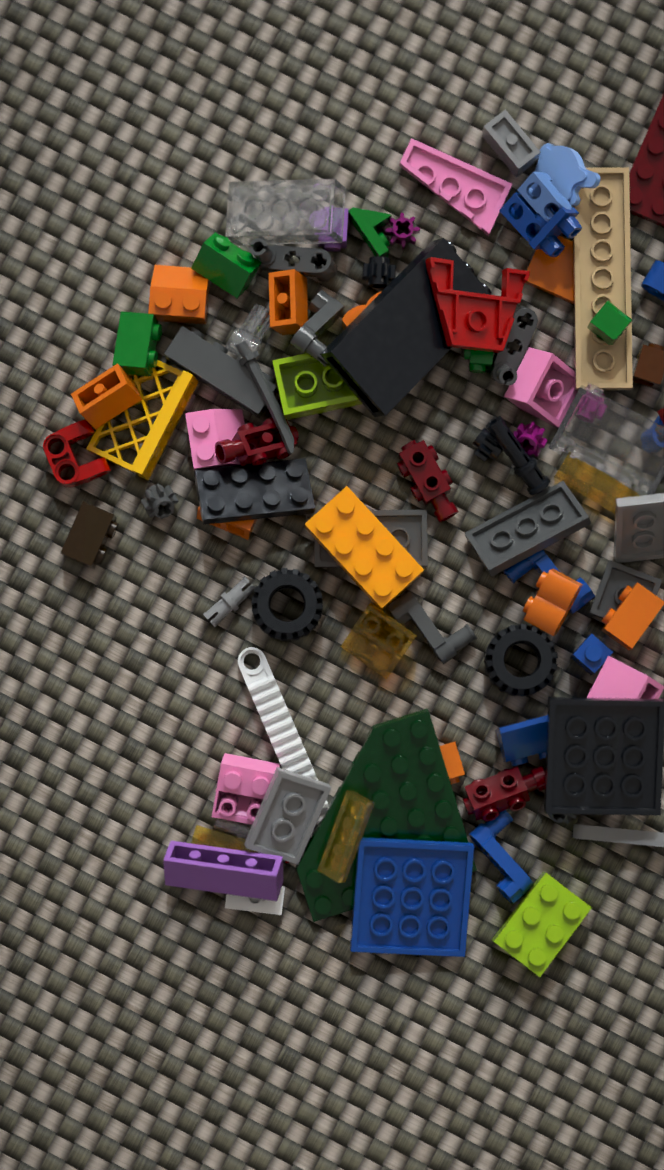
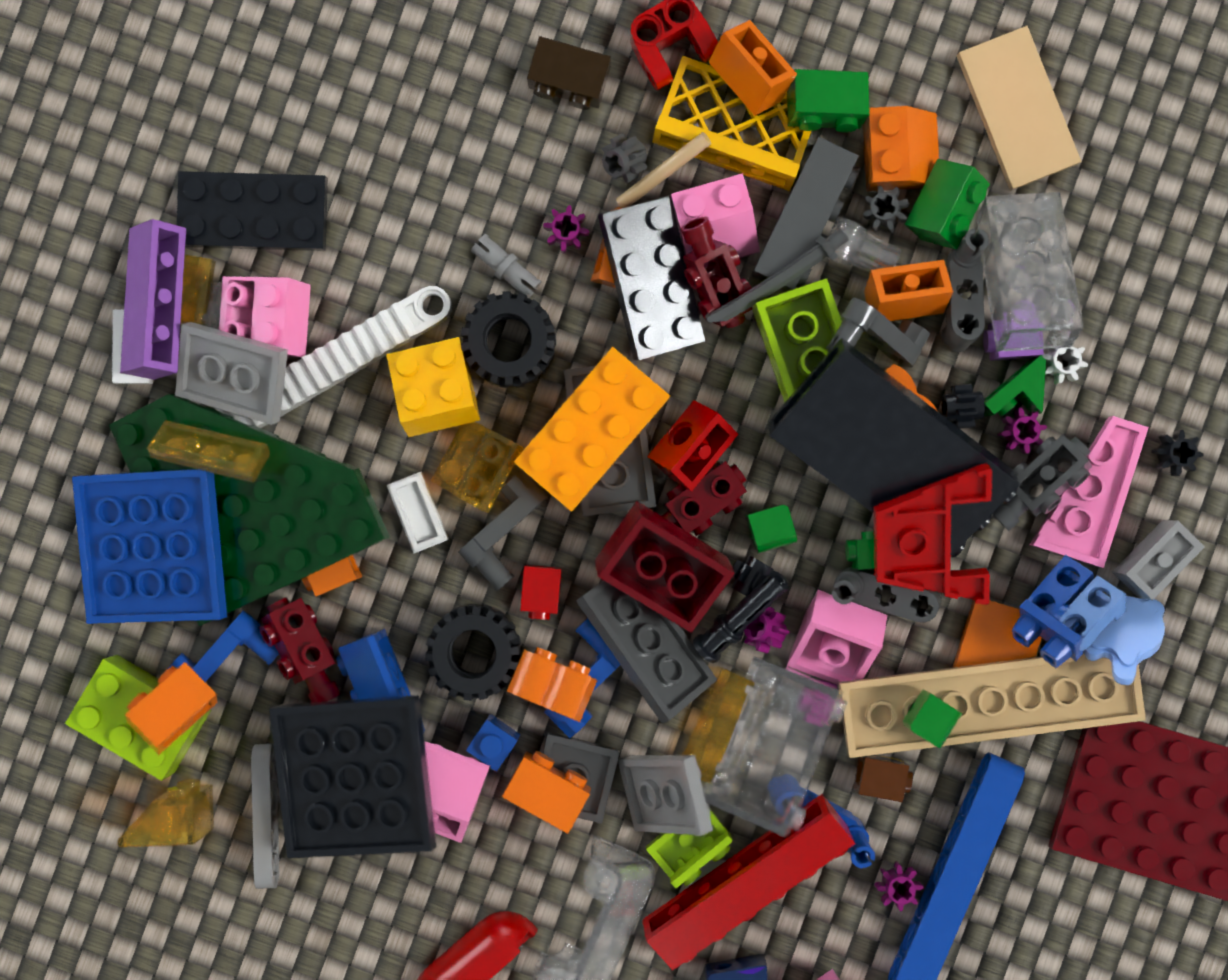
camera: 80 degrees right, 5 degrees up
none -> clear yellow slope [117,779,214,847]
none -> orange brick [125,662,217,755]
none -> black plate [176,171,328,251]
none -> yellow brick [386,337,481,437]
none -> white tile [386,472,449,553]
none -> red brick [520,565,562,620]
none -> magenta gear [543,205,589,254]
none -> dark red brick [594,501,735,633]
none -> tan bar [616,132,712,208]
none -> red brick [647,400,739,491]
none -> green piece [745,504,797,554]
none -> dark grey gear [863,186,910,233]
none -> tan tile [956,26,1082,191]
none -> dark grey brick [992,434,1092,531]
none -> white gear [1042,338,1088,385]
none -> black gear [1151,430,1204,476]

